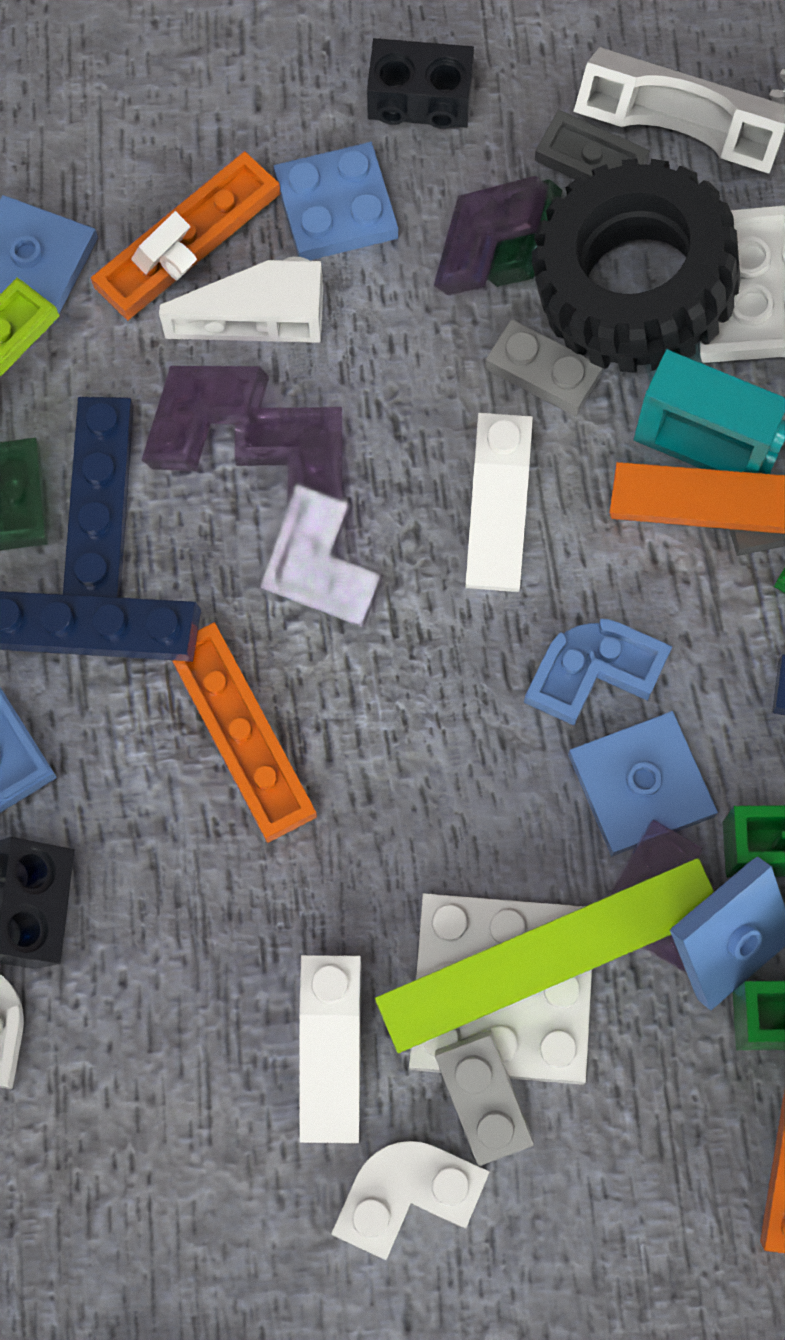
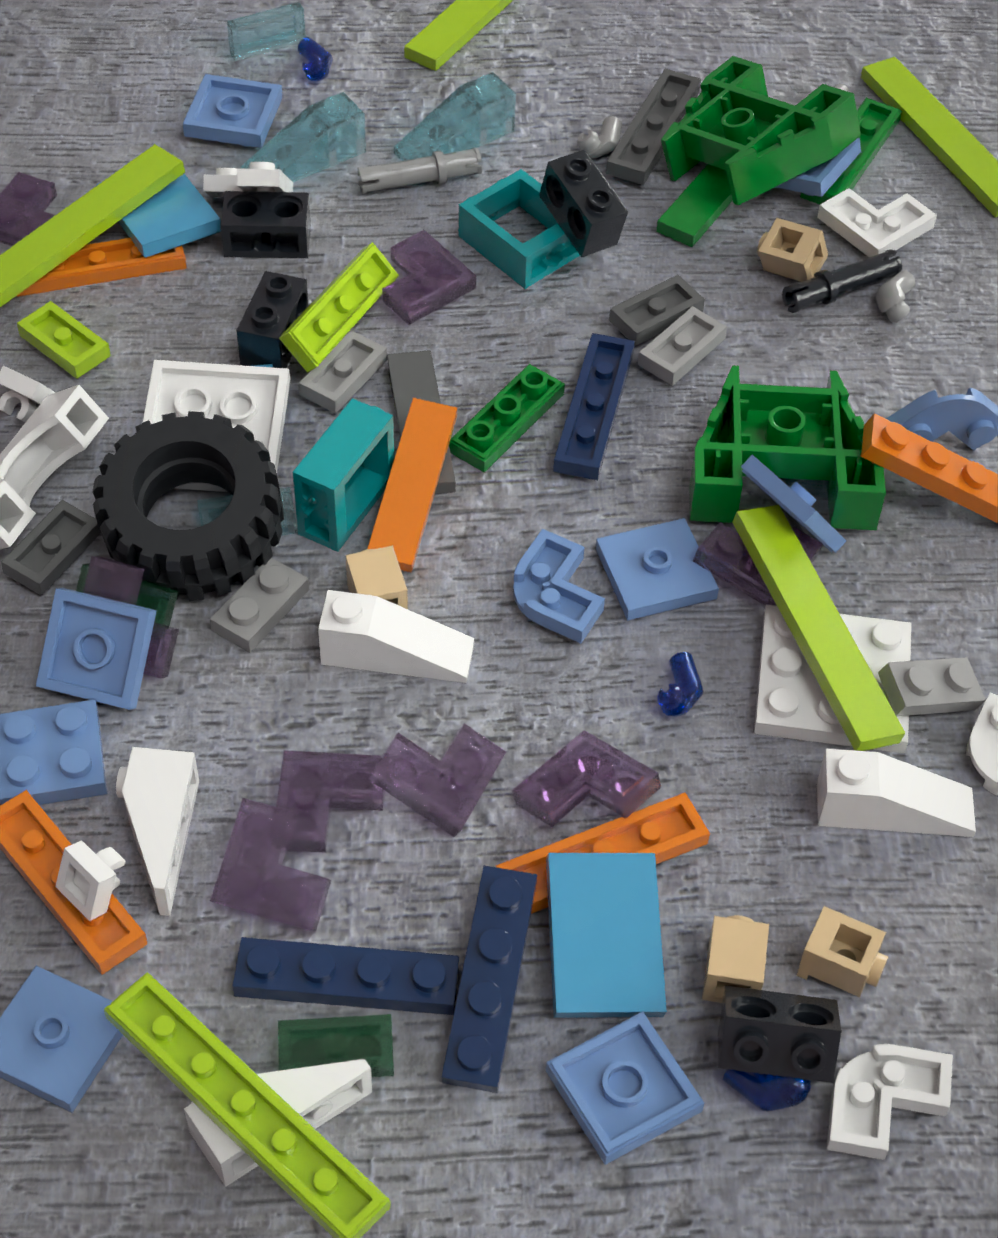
camera: 90 degrees left, 20 degrees down
none -> medium blue plate [36,588,157,710]
none -> tan brick [346,545,408,609]
none -> clear purple plate [512,730,661,827]
none -> dark azure tile [546,853,667,1018]
none -> clear blue arm [657,652,704,717]
none -> tan brick [702,915,769,1003]
none -> tan brick [797,906,888,997]

